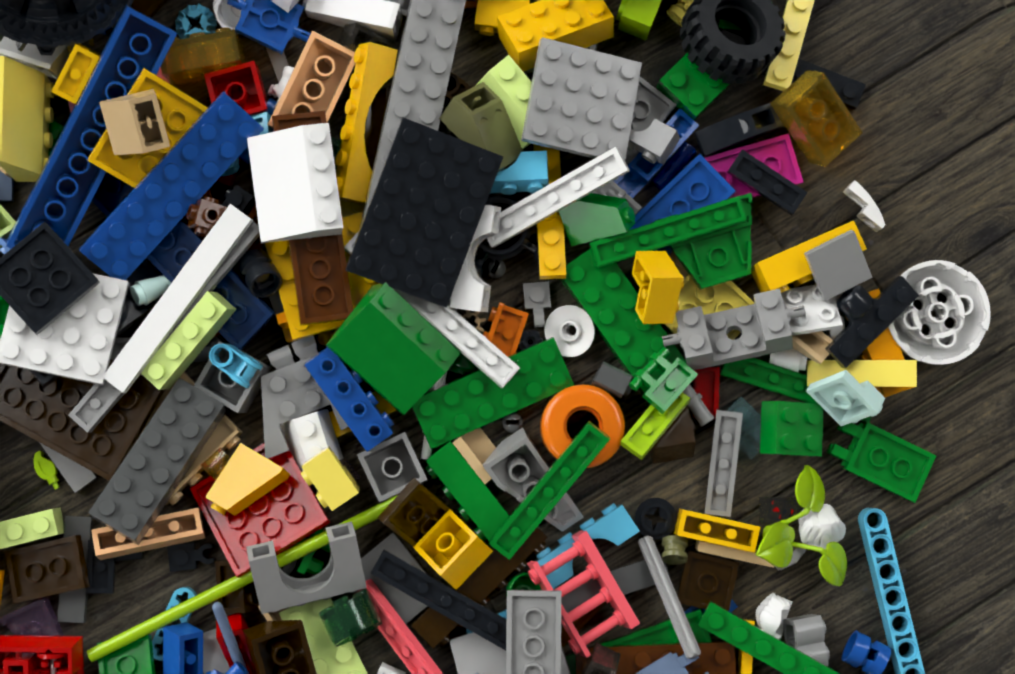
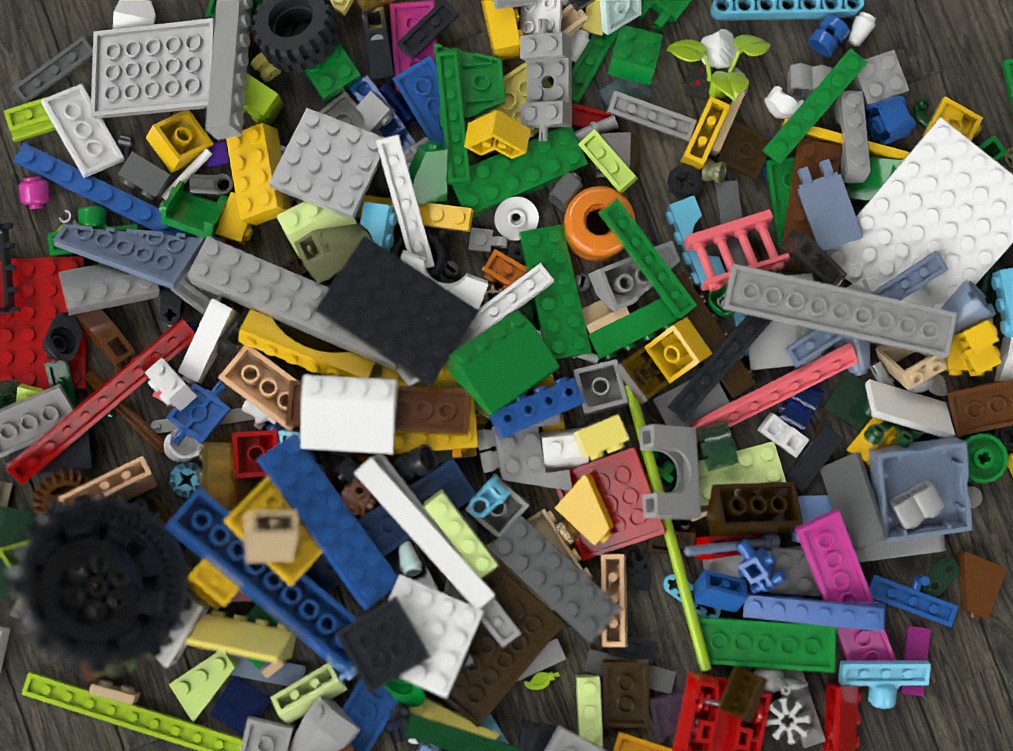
camera: 80 degrees left, 0 degrees up
plate [629,347,698,414] -> none
light grey axle [638,536,701,659] -> none

